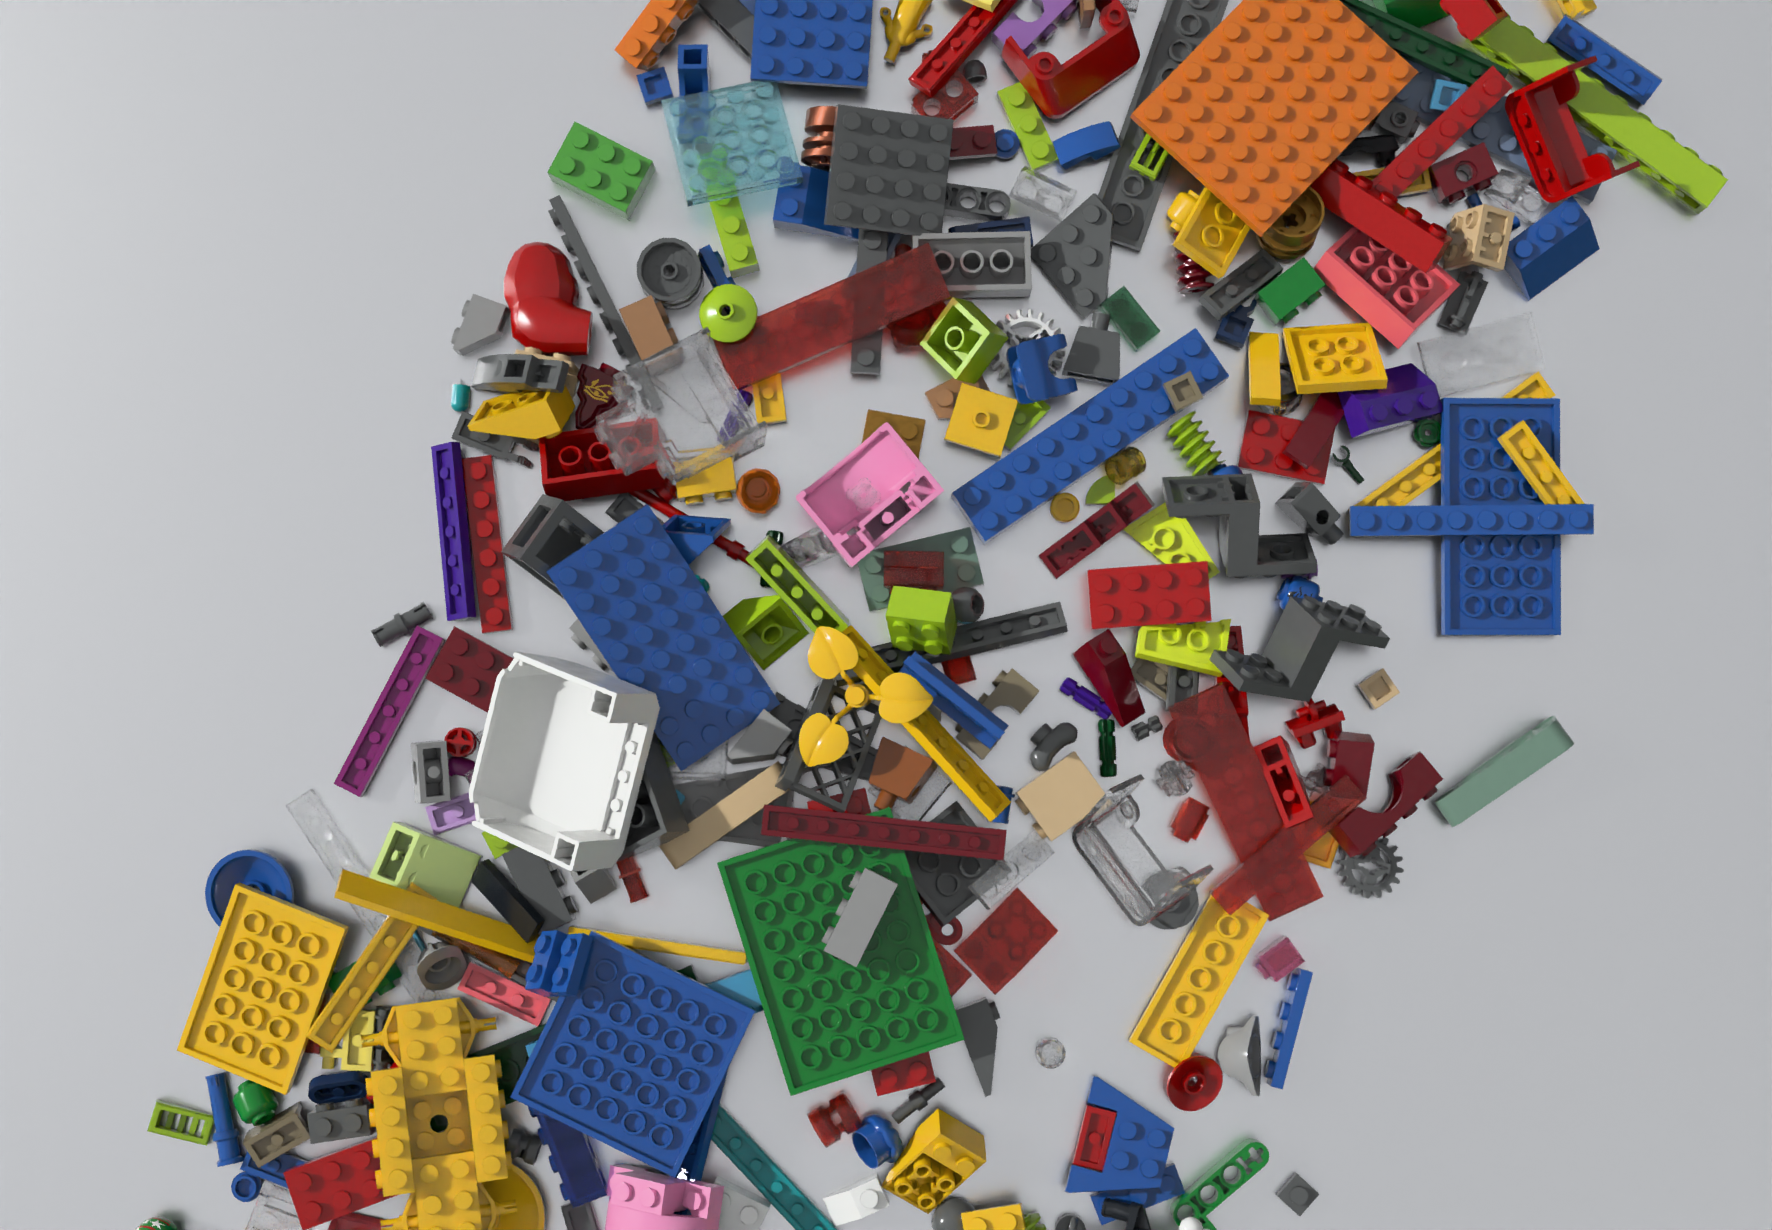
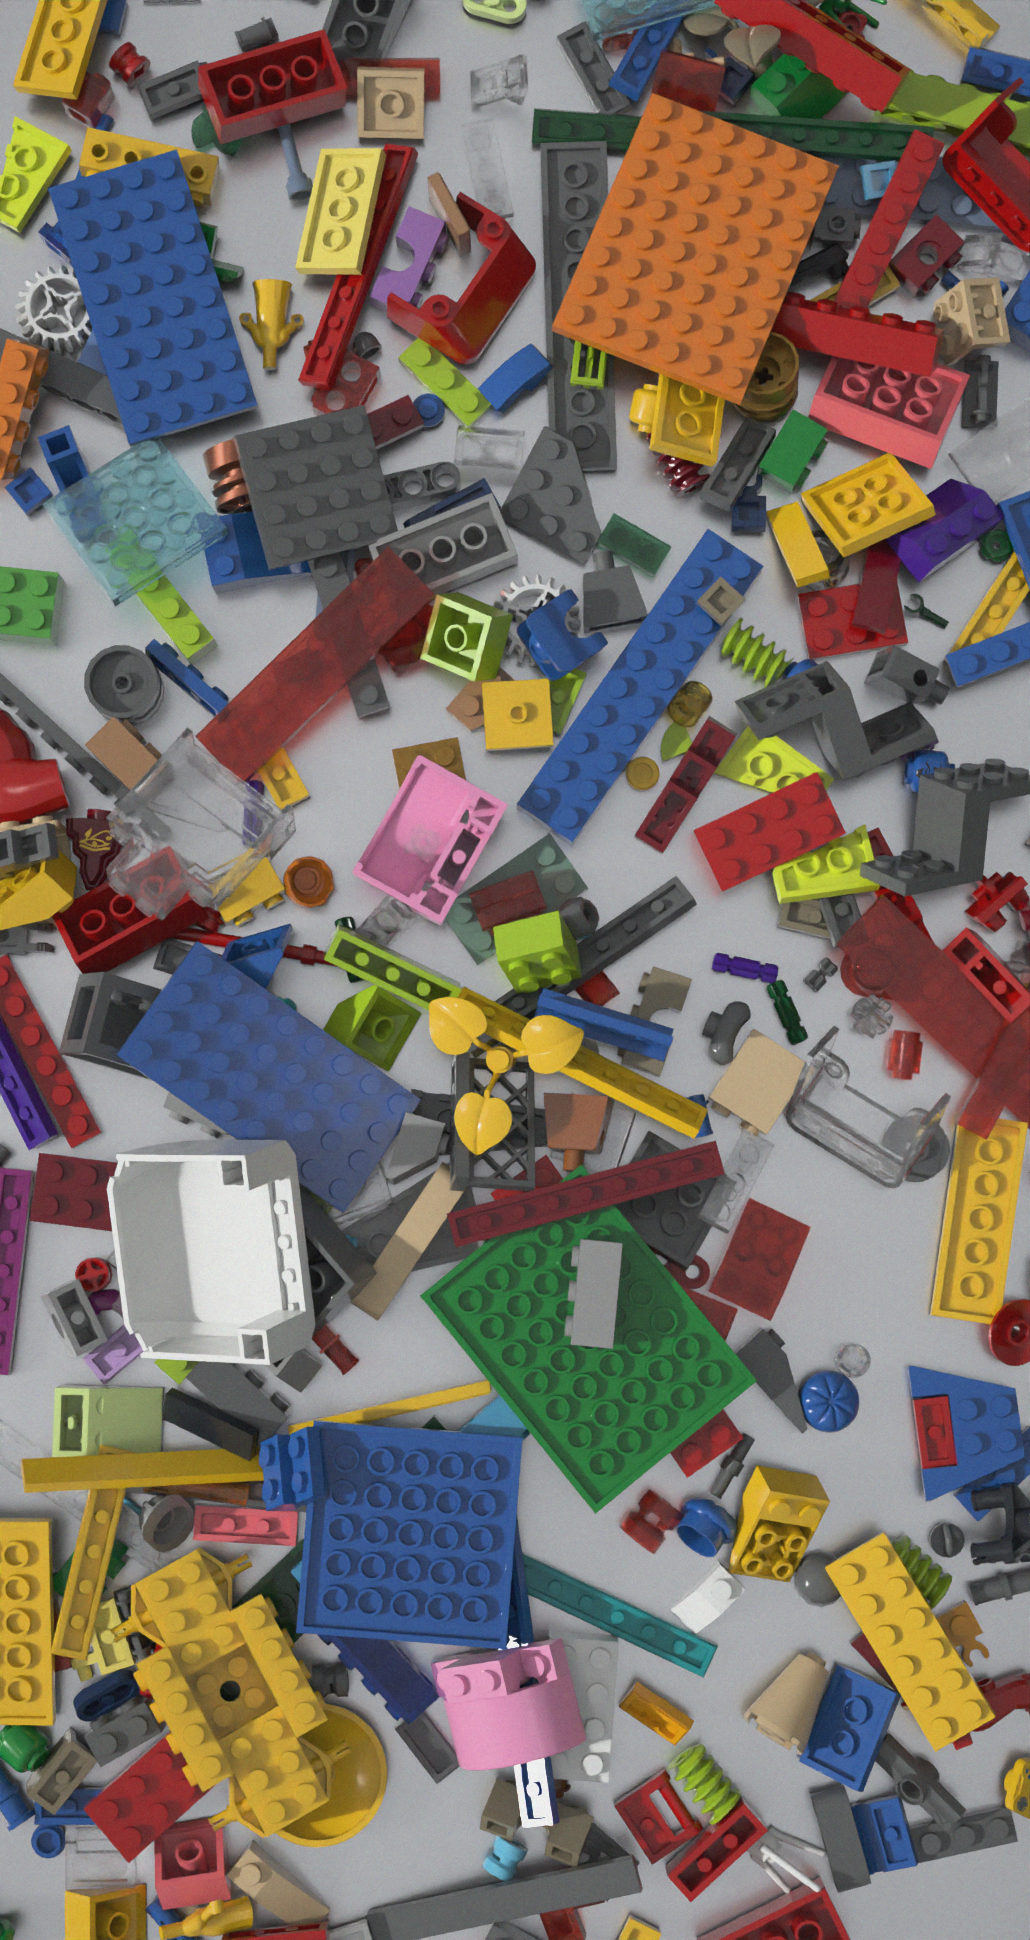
camera: 20 degrees left, 0 degrees up
lime dish [699,284,758,343] -> none
dark red slope [1073,629,1146,727] -> none
none -> blue piece [799,1370,860,1433]

